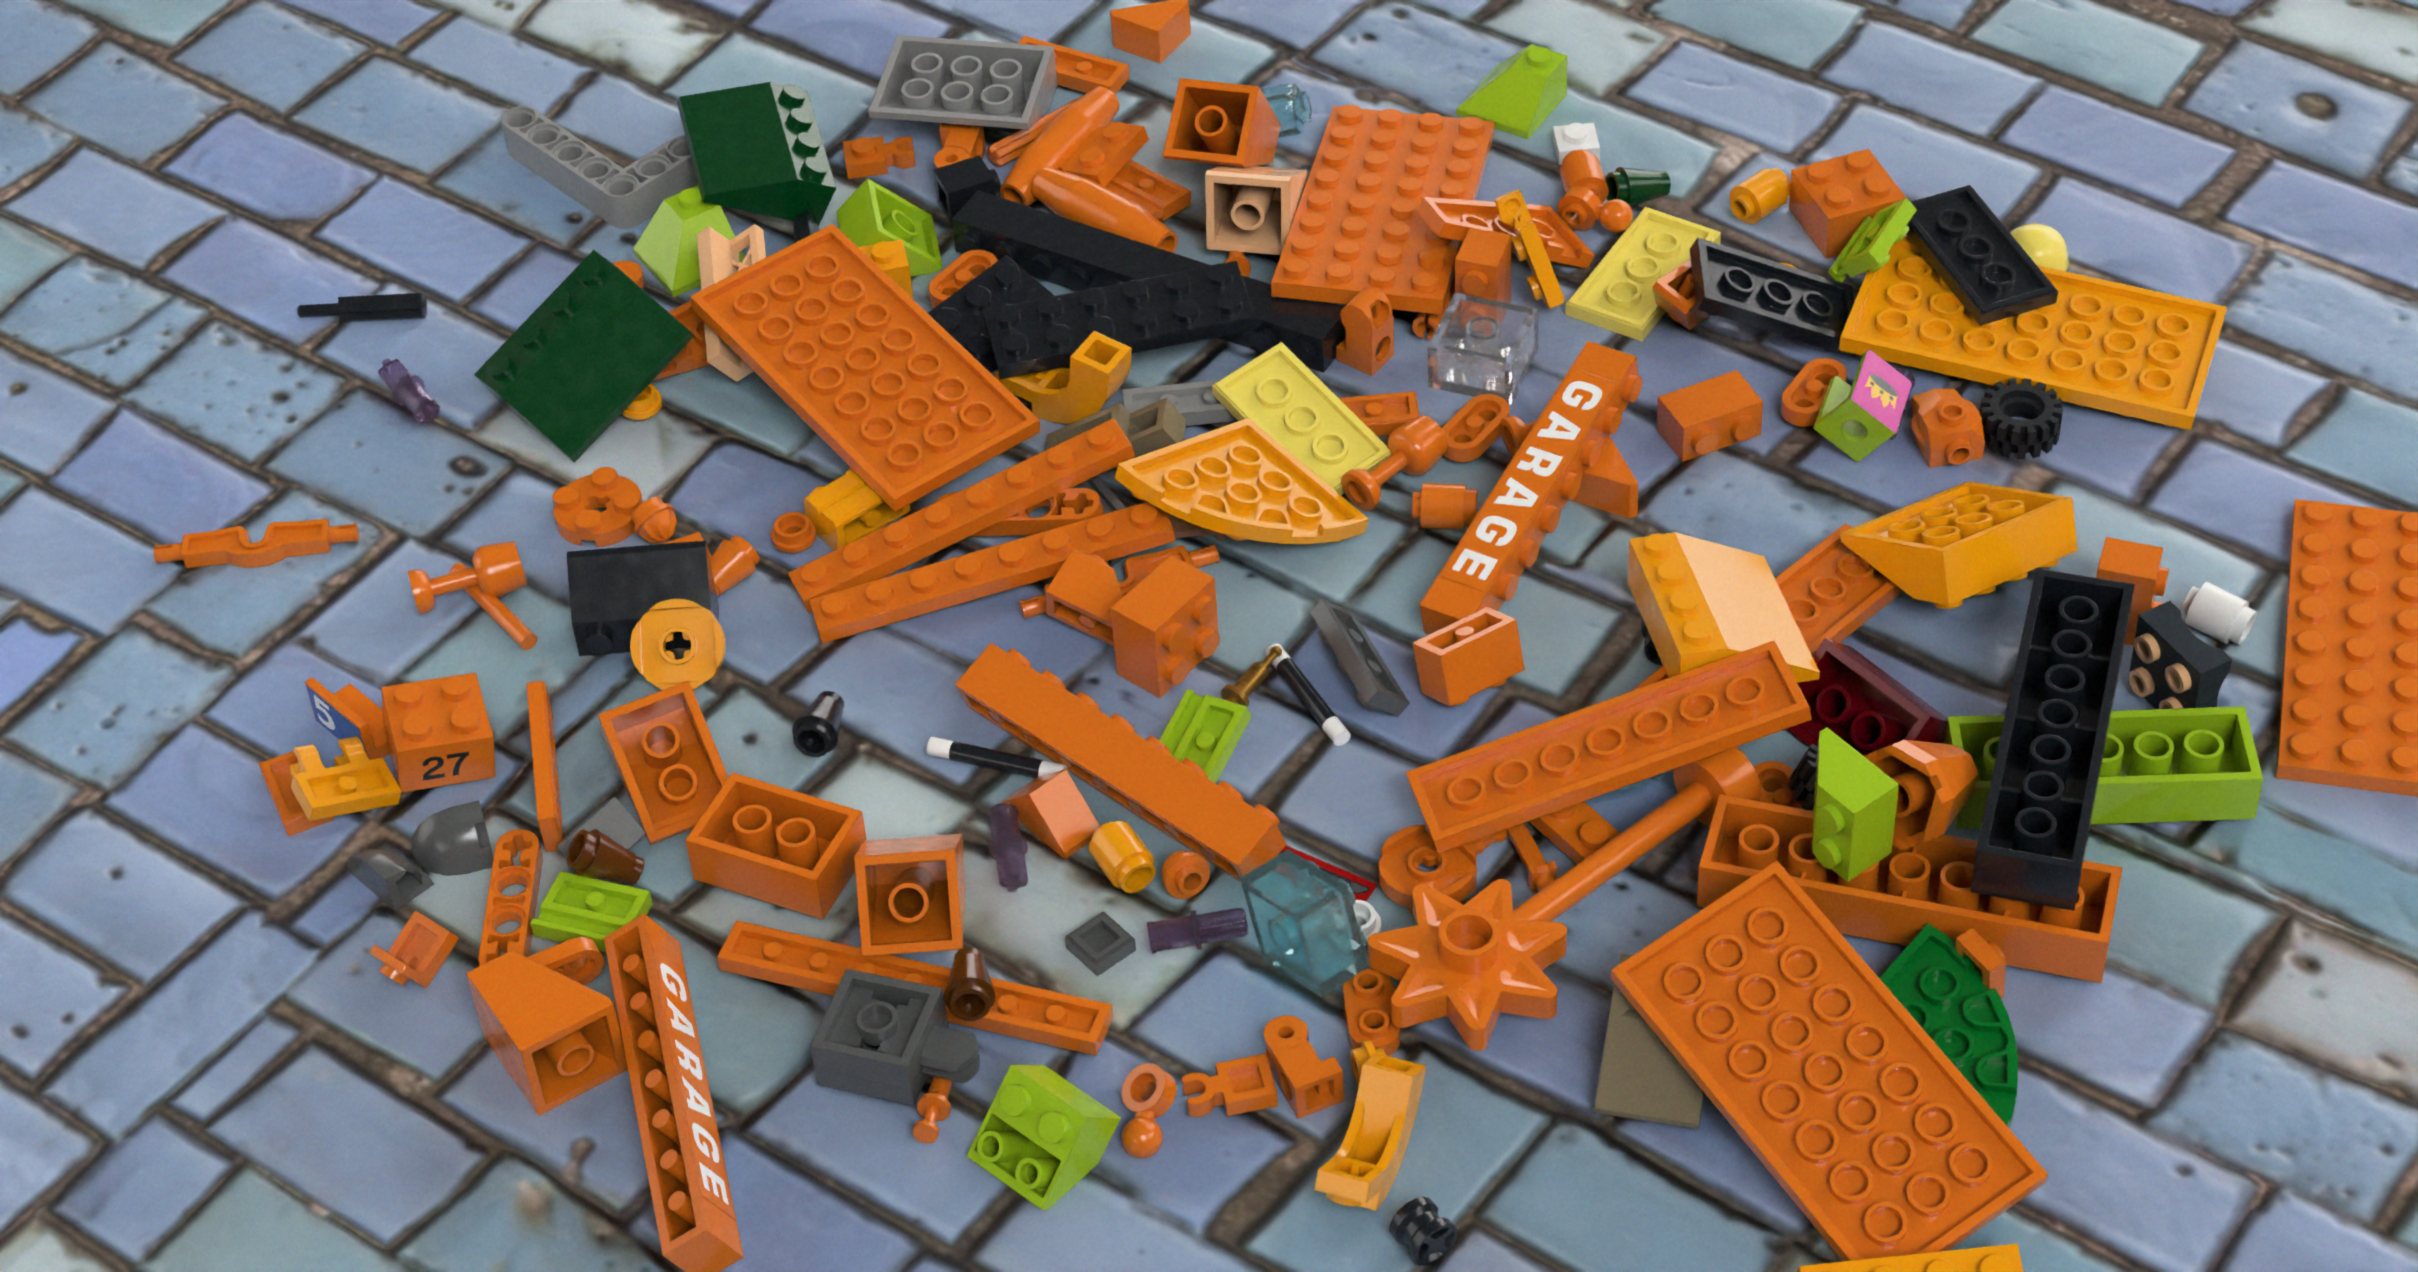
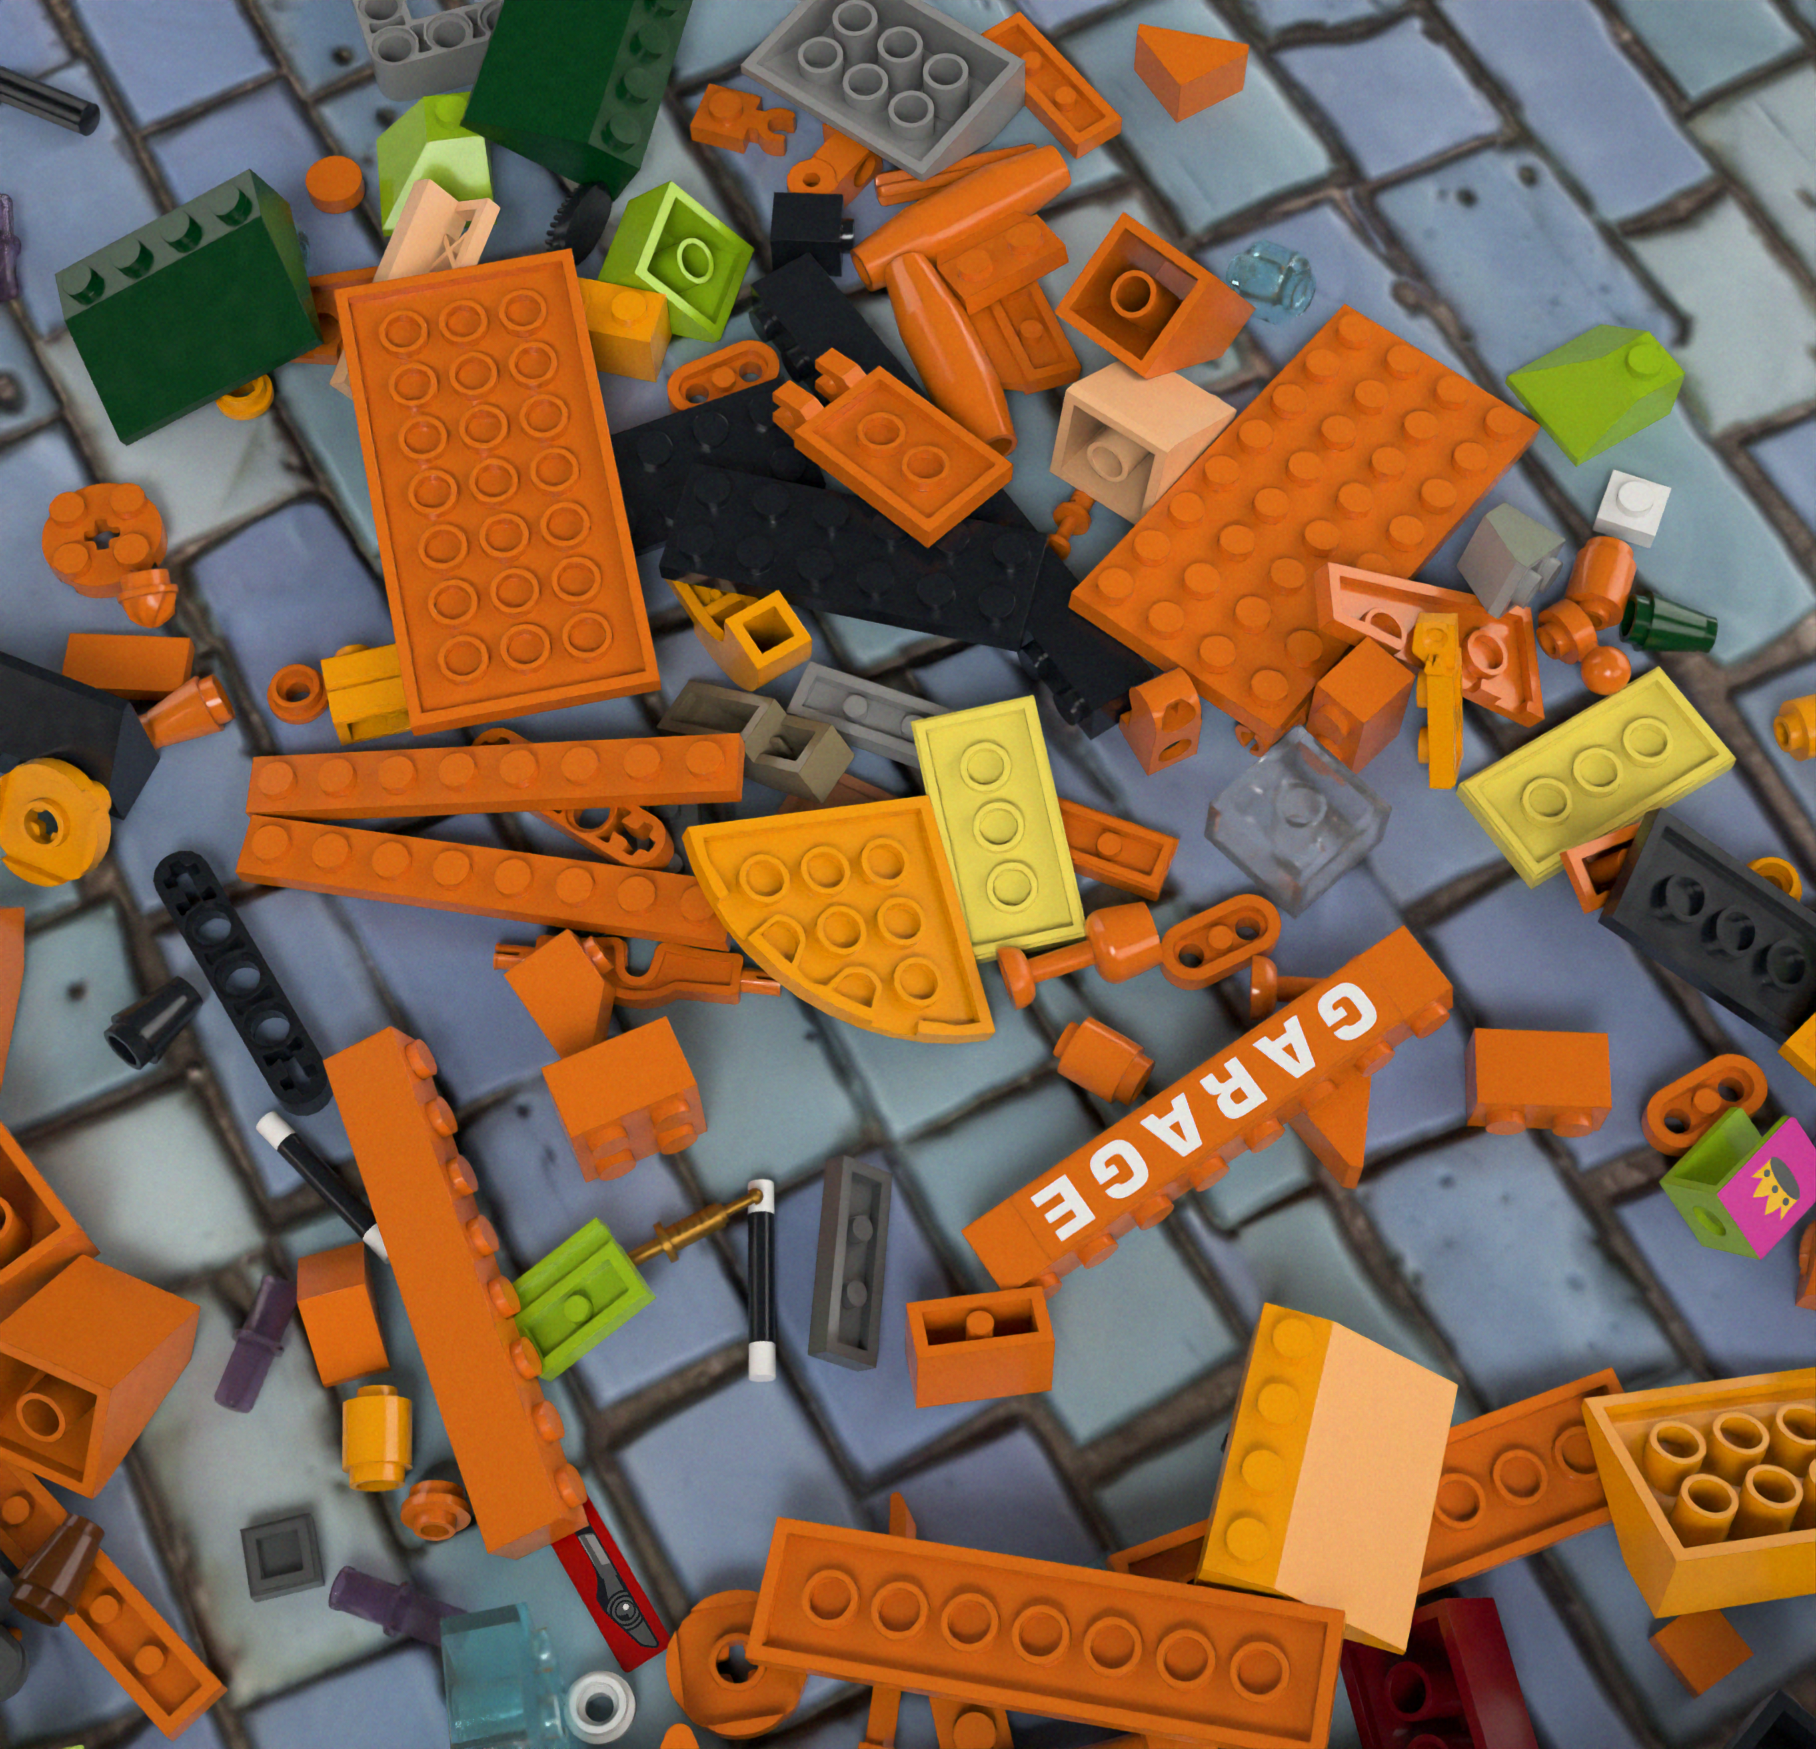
camera: 25 degrees right, 20 degrees up
none -> black beam [153,851,333,1116]
none -> orange tile [772,348,1013,548]
none -> light grey slope [1456,502,1566,619]
none -> orange tile [1648,1609,1754,1700]

